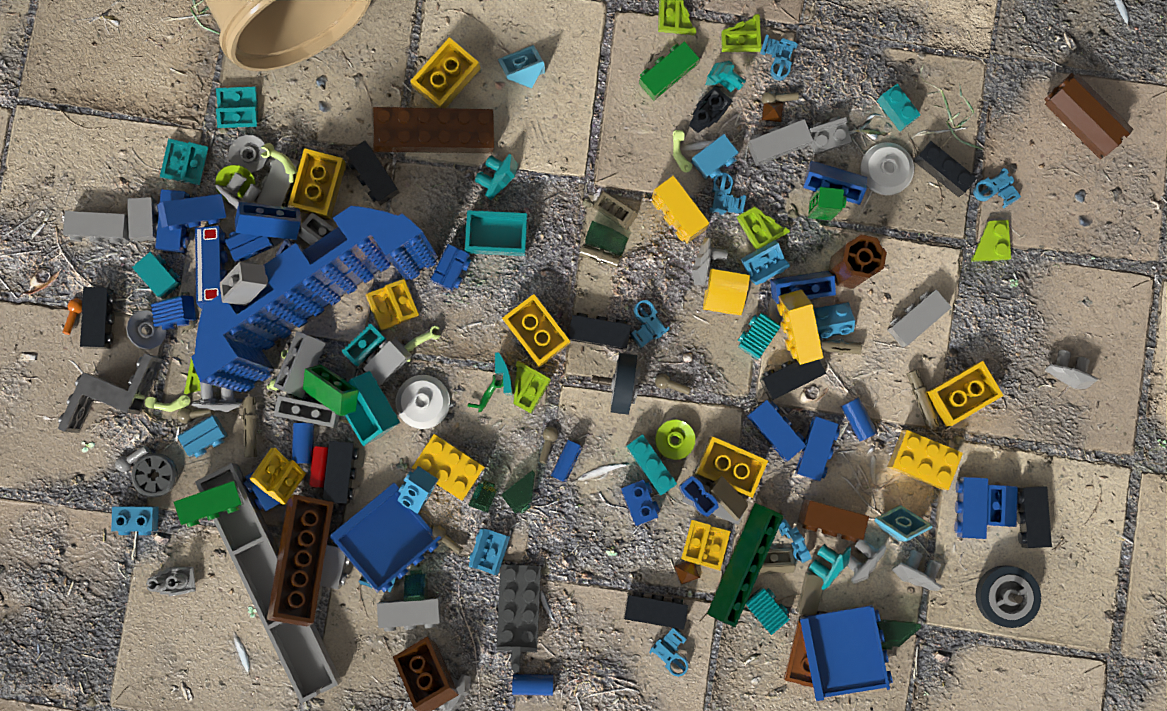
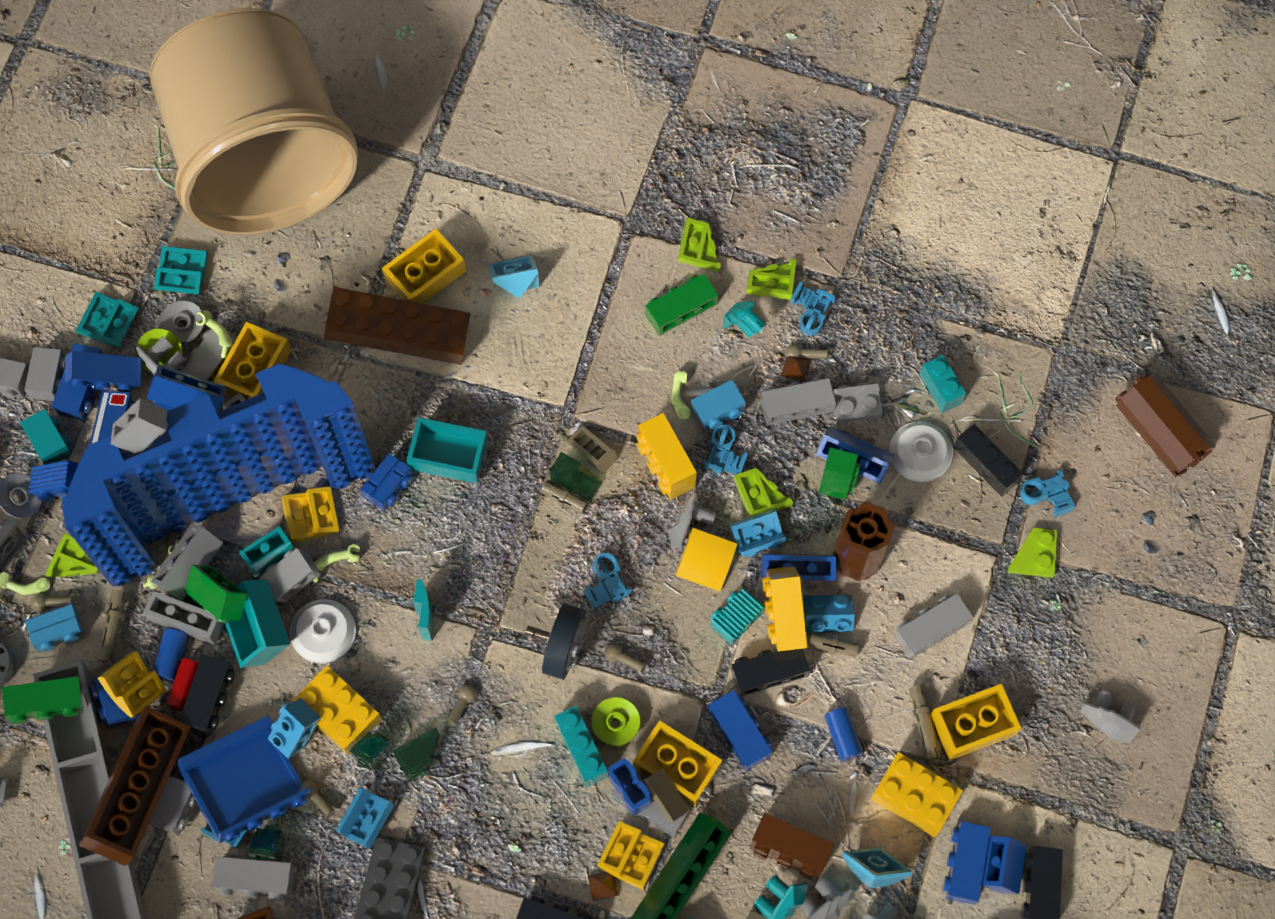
camera: 15 degrees right, 15 degrees down
light grey connector [192,382,243,412] -> none
black brick [346,140,400,206] -> none
green piece [467,374,503,413] -> none
teal connector [475,153,518,200] -> none
yellow brick [502,294,571,367] -> none
lime wing [513,361,551,414] -> none
blue brick [550,440,582,483] -> none
black brick [568,313,631,350] -> none
blue brick [621,479,660,526] -> none
black connector [689,86,733,133] -> none
dark tan slope [759,548,795,574] -> none
dark azure piece [779,519,812,564] -> none
blue brick [794,416,840,481] -> none

